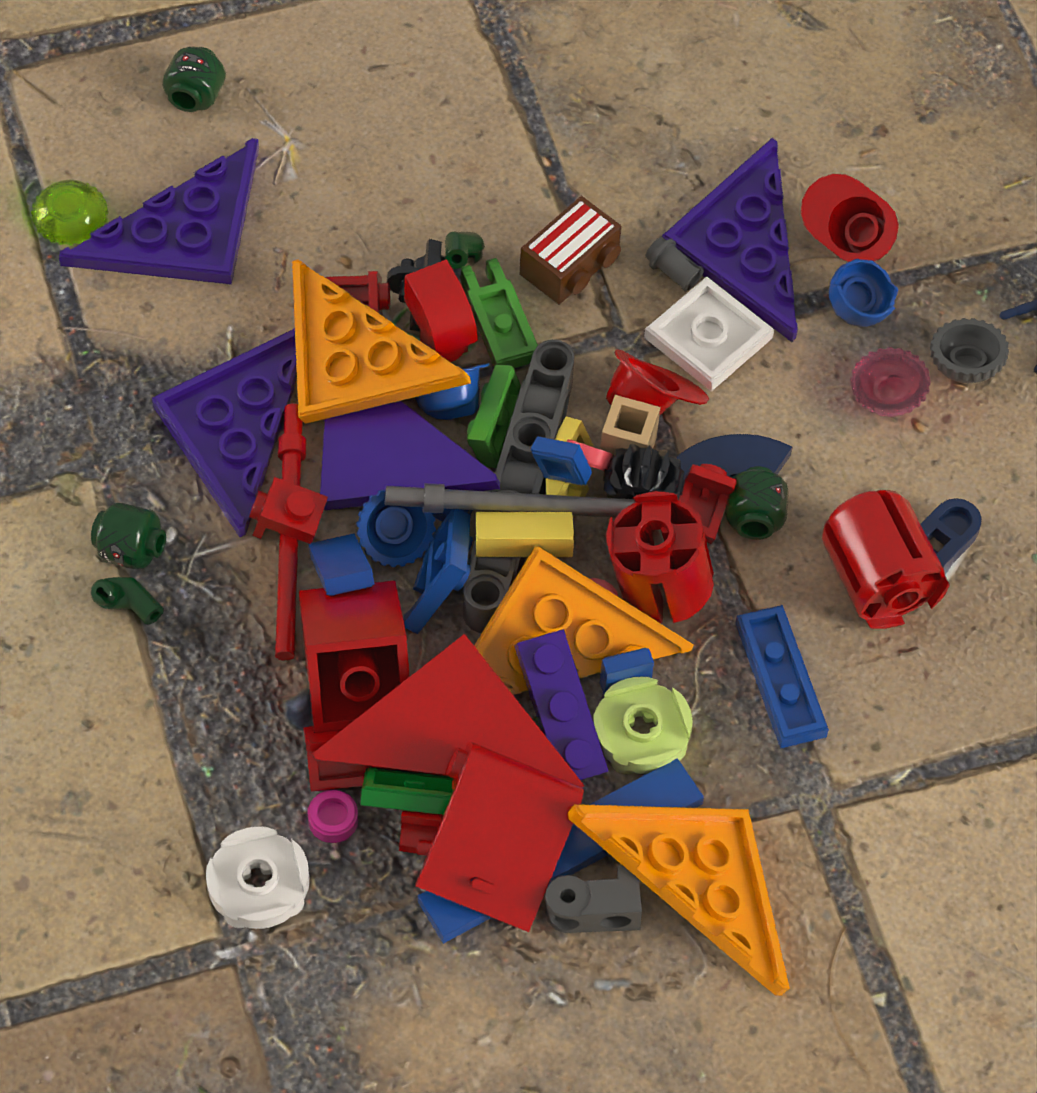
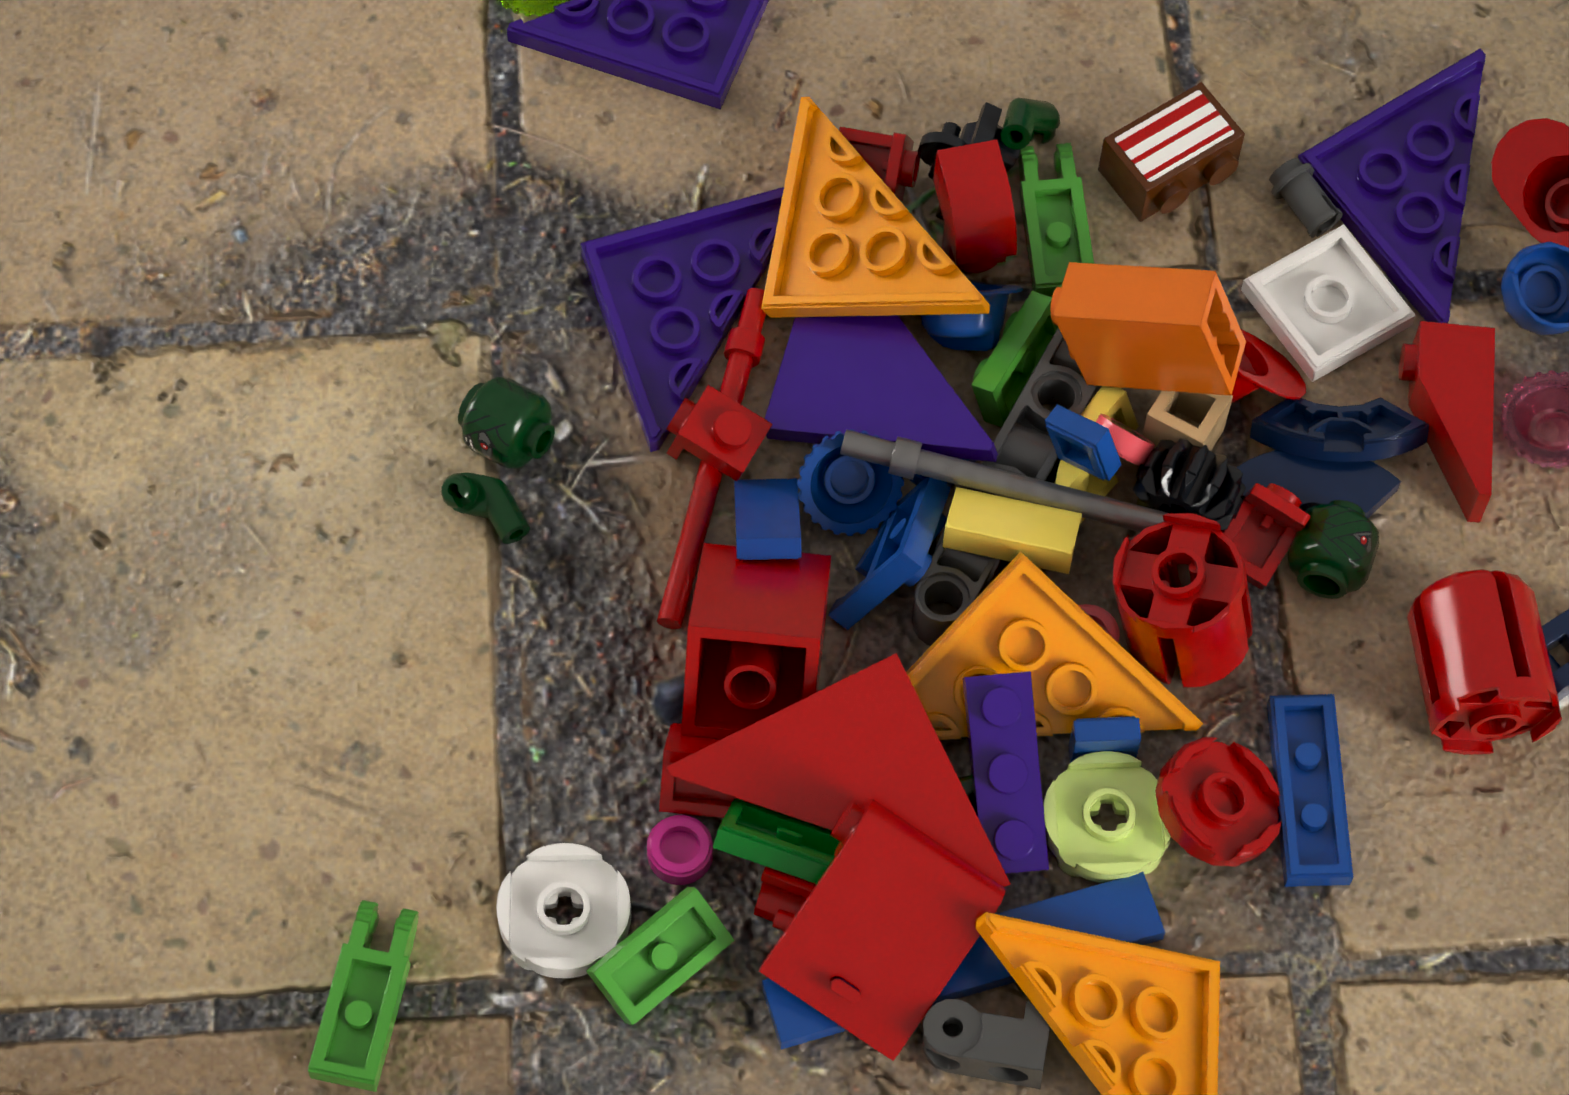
camera: 15 degrees right, 5 degrees up
none -> bright green hinge [308,900,419,1092]
none -> bright green plate [586,887,735,1025]
none -> orange brick [1050,262,1246,396]
none -> red tile [1155,737,1282,867]
none -> dark blue tile [1250,397,1430,462]
none -> red slope [1399,321,1495,523]

